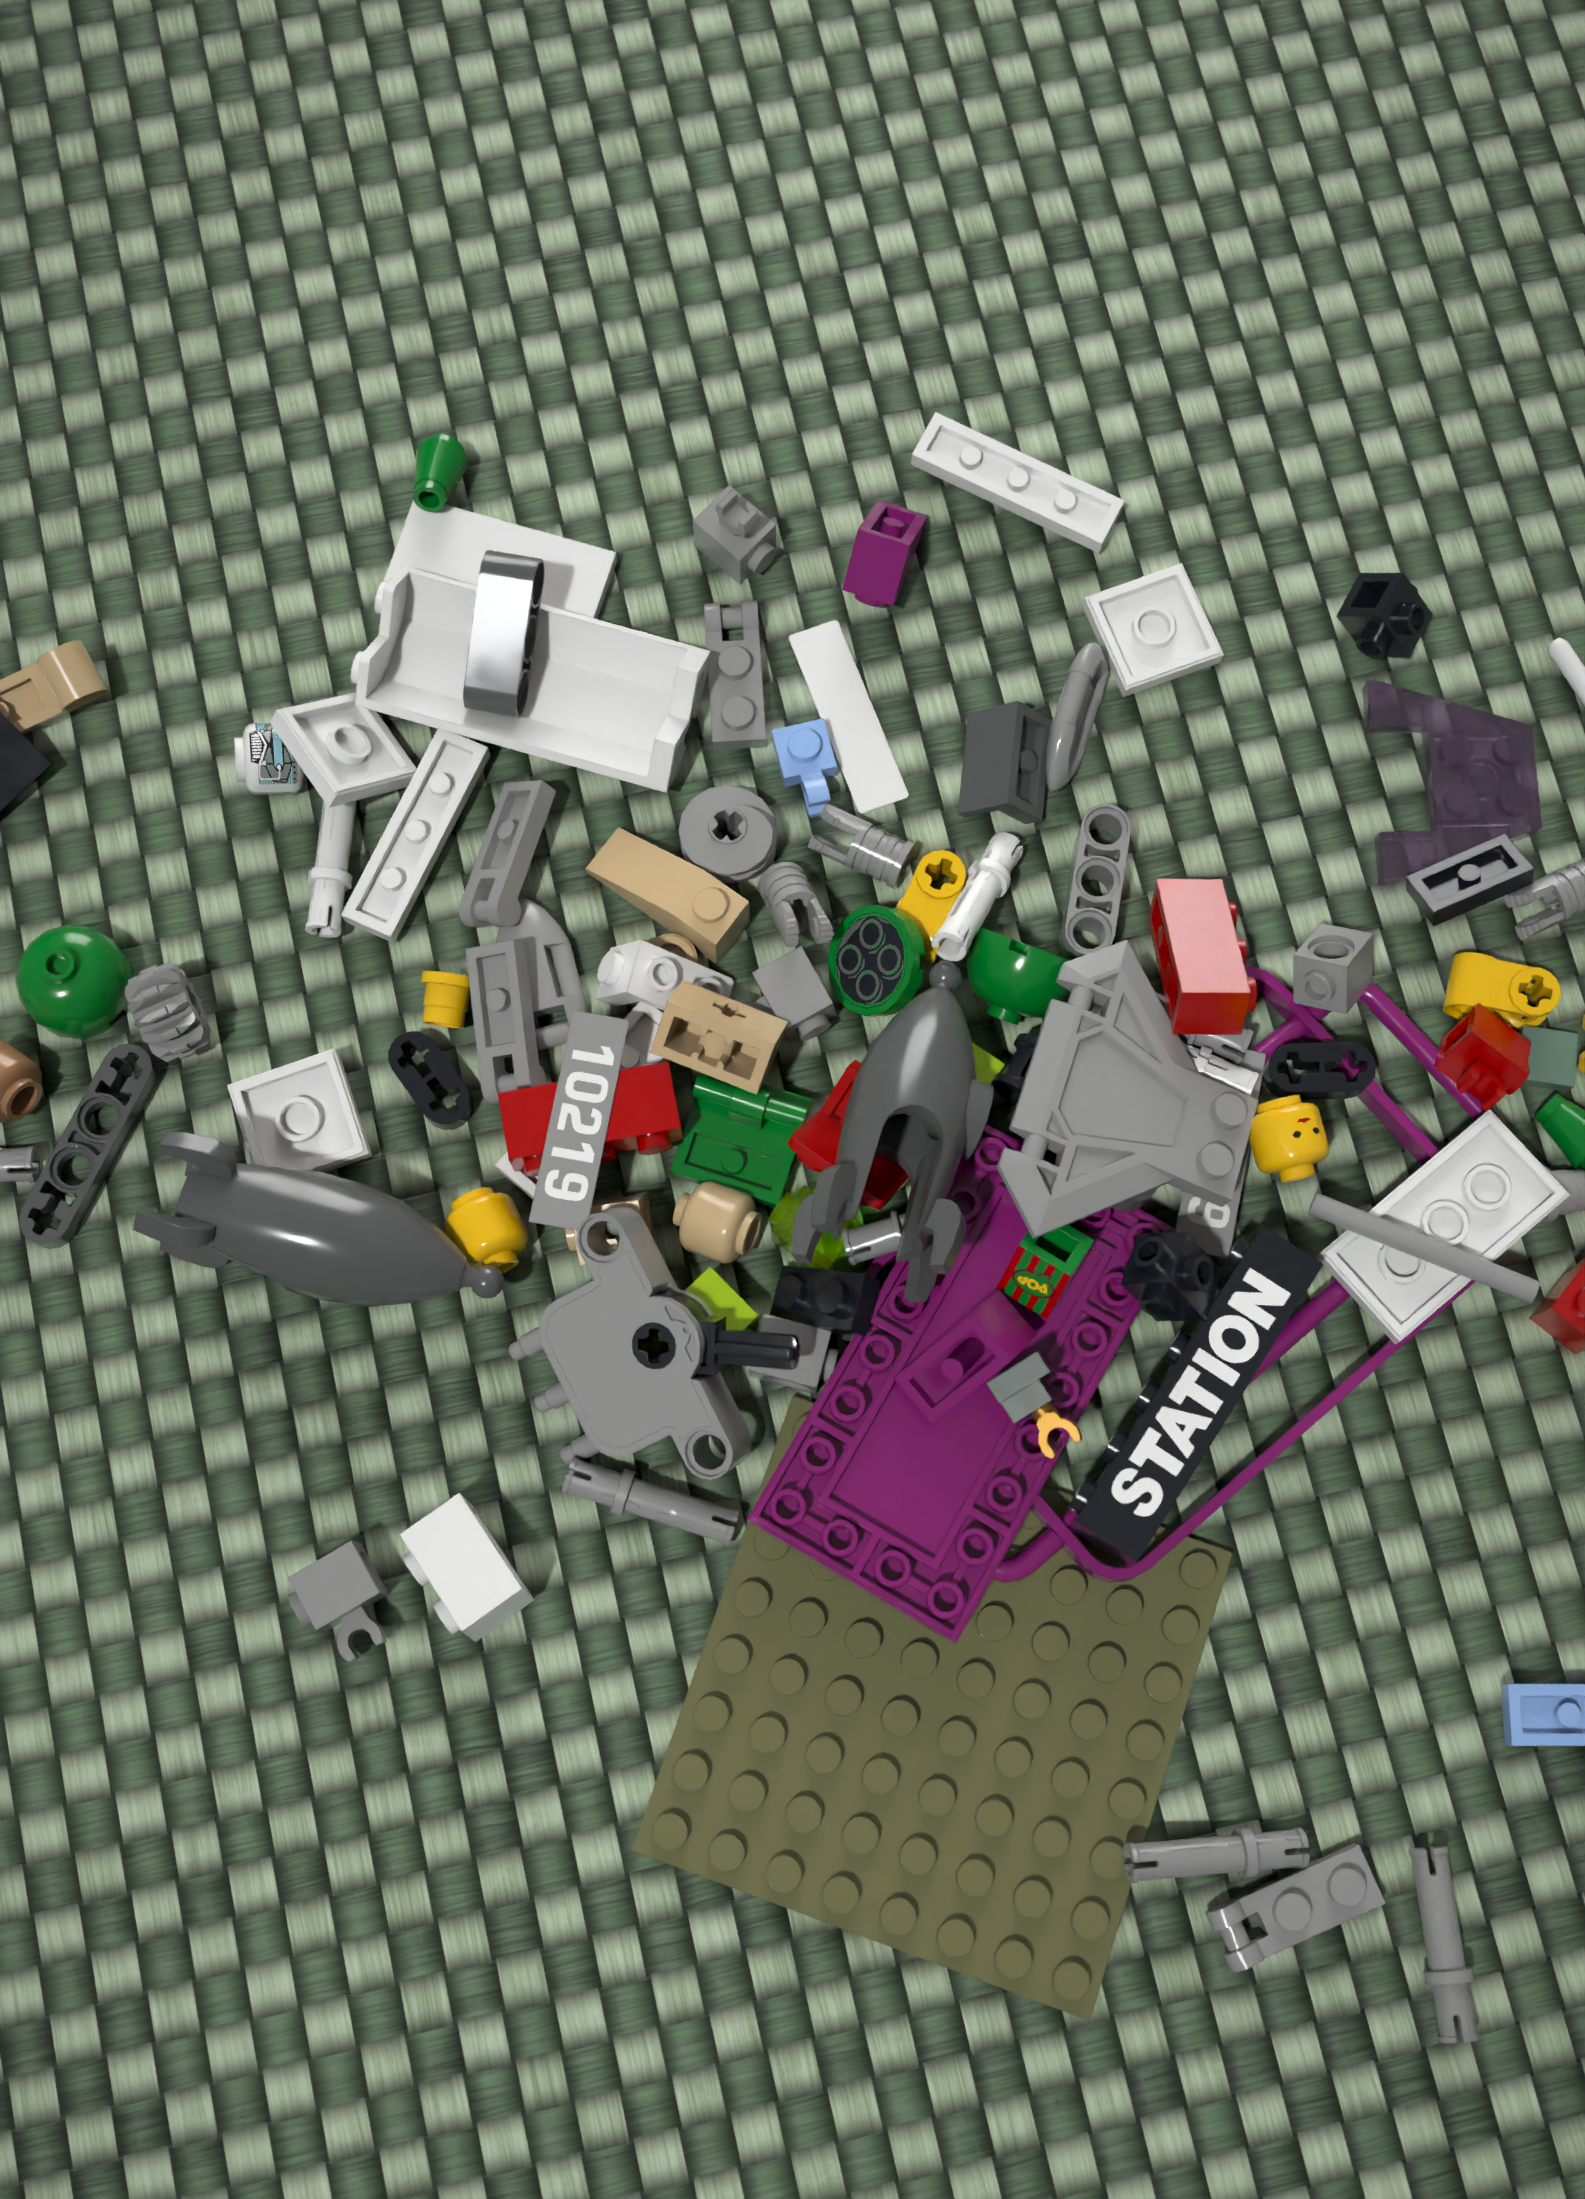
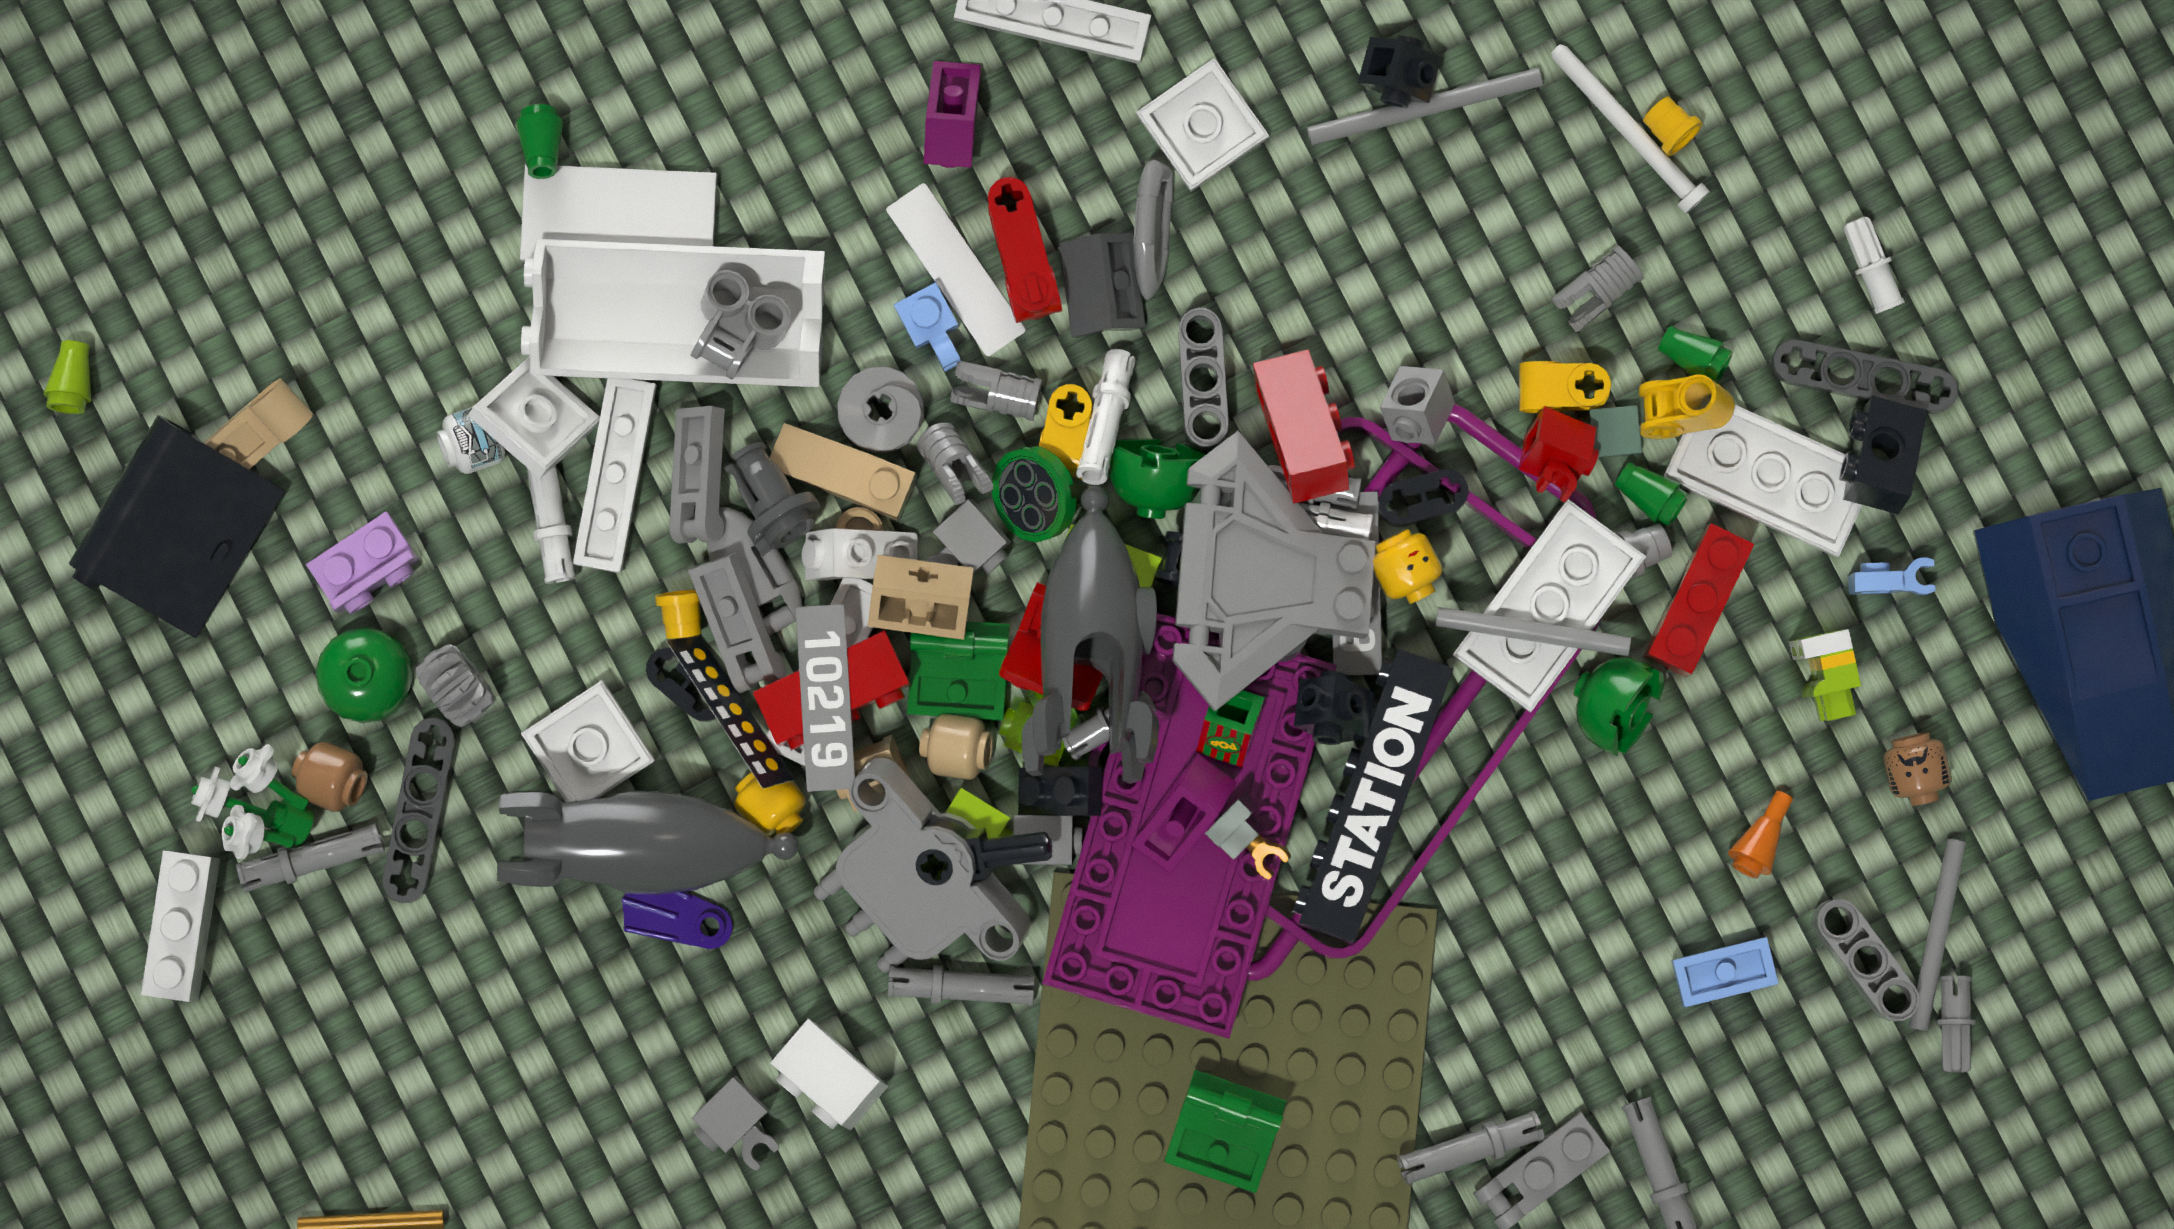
camera: 10 degrees left, 10 degrees up
beam [463,550,545,718] -> none
light grey brick [693,485,777,585] -> none
light grey plate [704,600,766,750] -> none
clear purple wing [1362,680,1542,886] -> none
plate [1406,834,1534,926] -> none
none -> lavender bracket [306,512,420,615]
none -> dark purple piece [621,891,733,949]
none -> black sticker [666,635,795,789]
none -> light grey piece [690,270,791,380]
none -> dark grey piece [724,442,820,556]
none -> red piece [988,177,1063,323]
none -> green plate [1164,1069,1287,1193]
none -> light grey piece [1307,67,1543,146]
none -> green cylinder [1573,658,1665,756]

